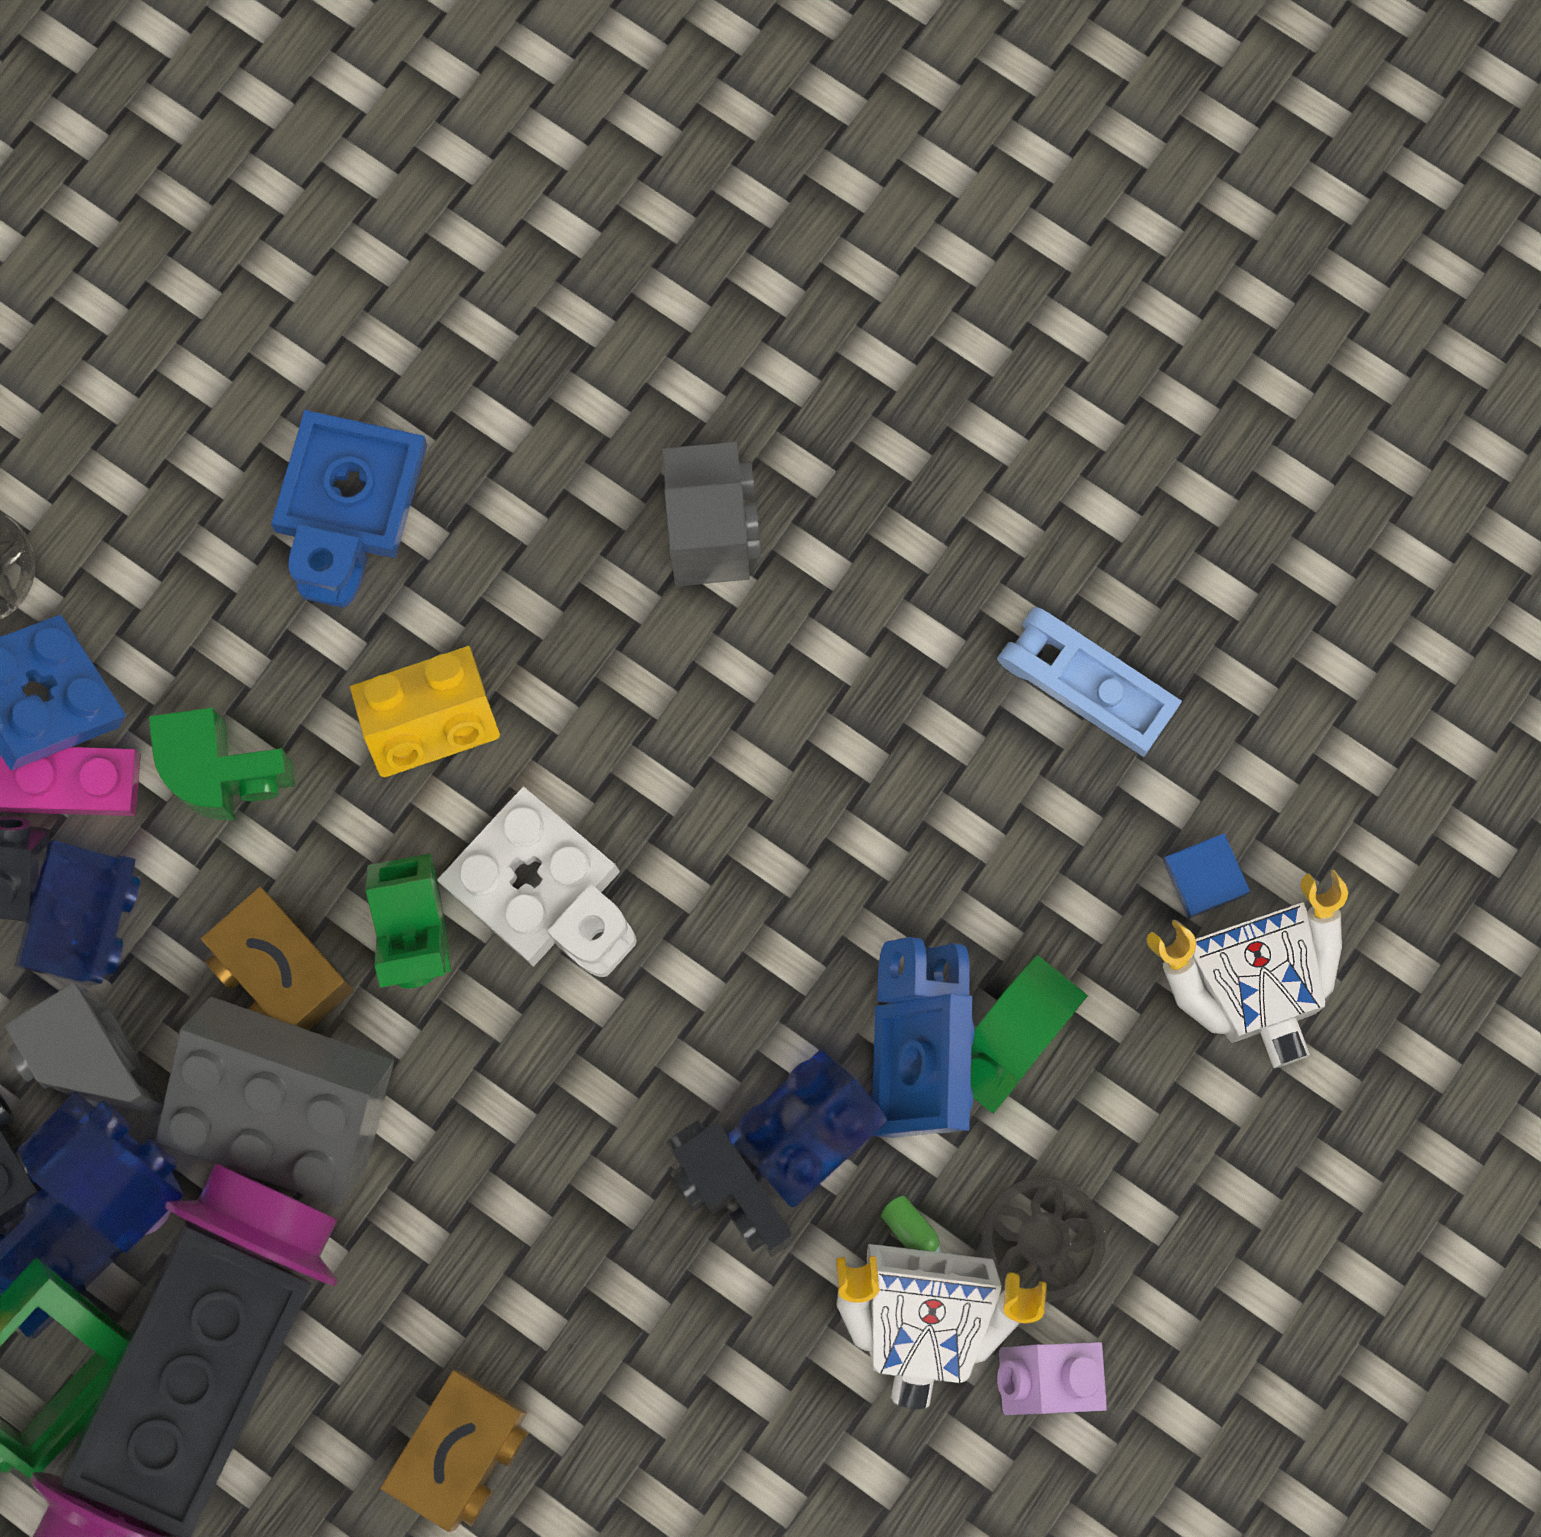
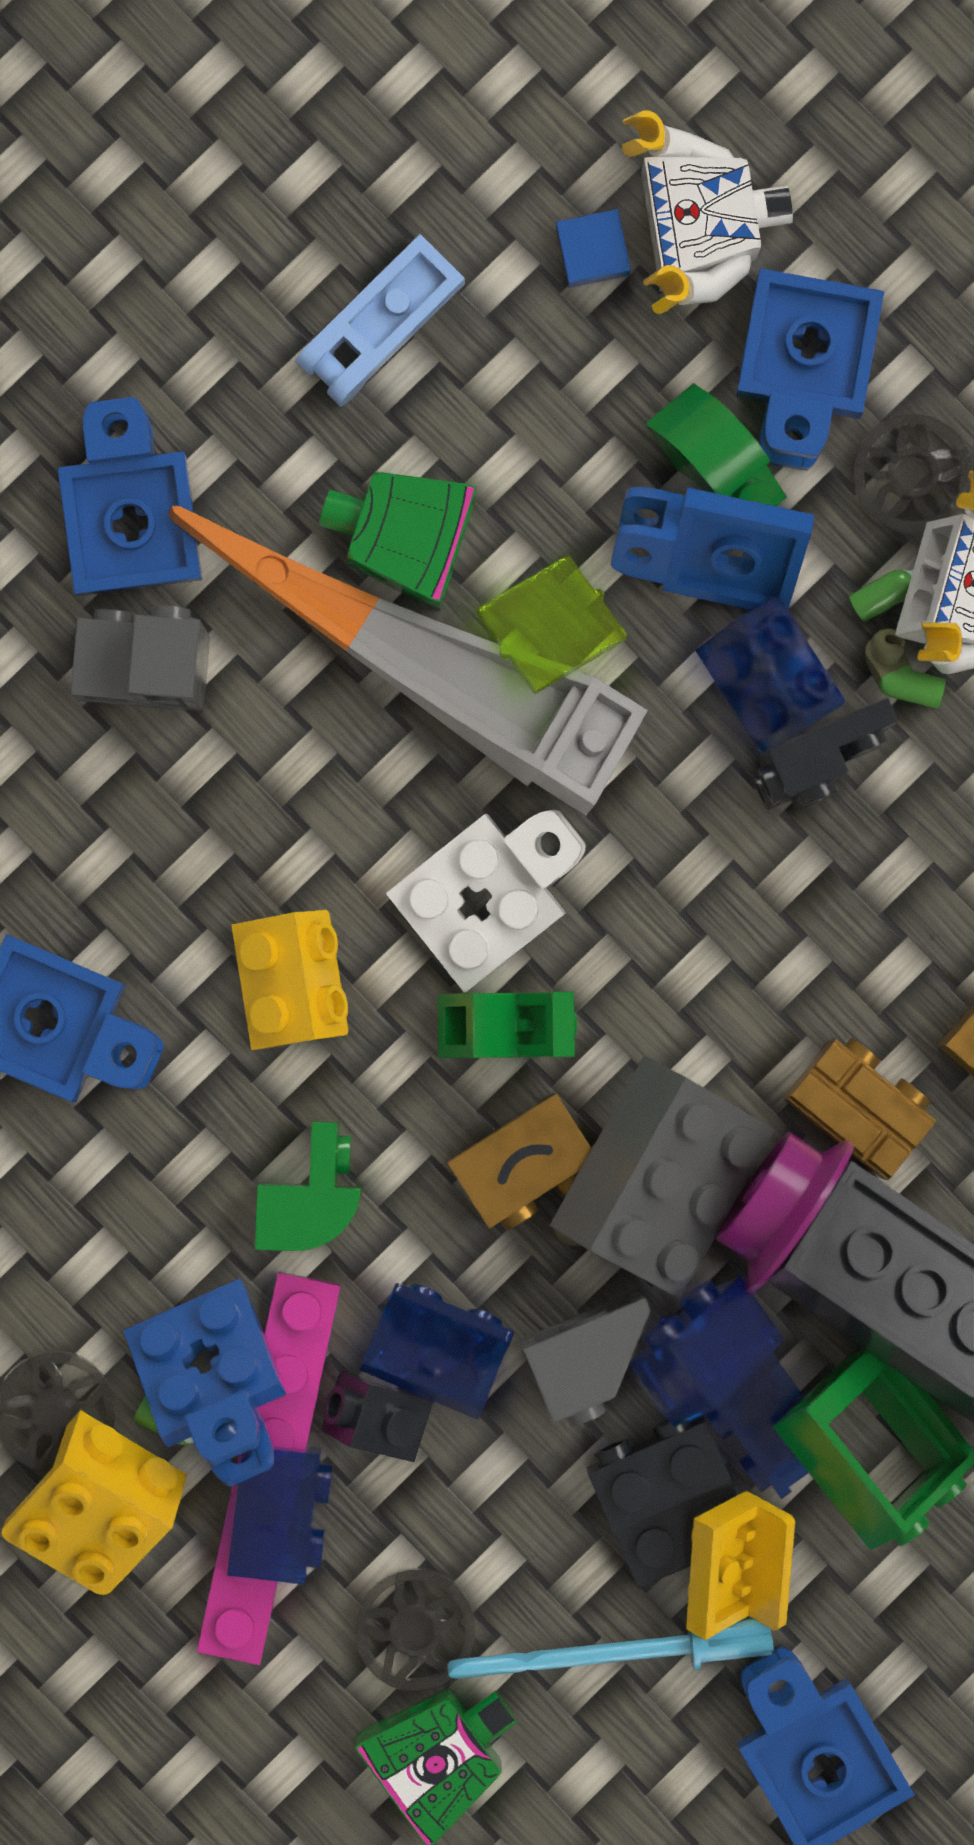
camera: 90 degrees left, 10 degrees up
none -> blue plate [58,397,203,596]
none -> light grey plate [168,506,648,815]
none -> green torso [319,472,476,611]
none -> clear neon green piece [476,555,628,695]
none -> blue plate [736,268,884,471]
none -> pearl gold brick [783,1037,936,1181]
none -> arm [865,629,946,709]

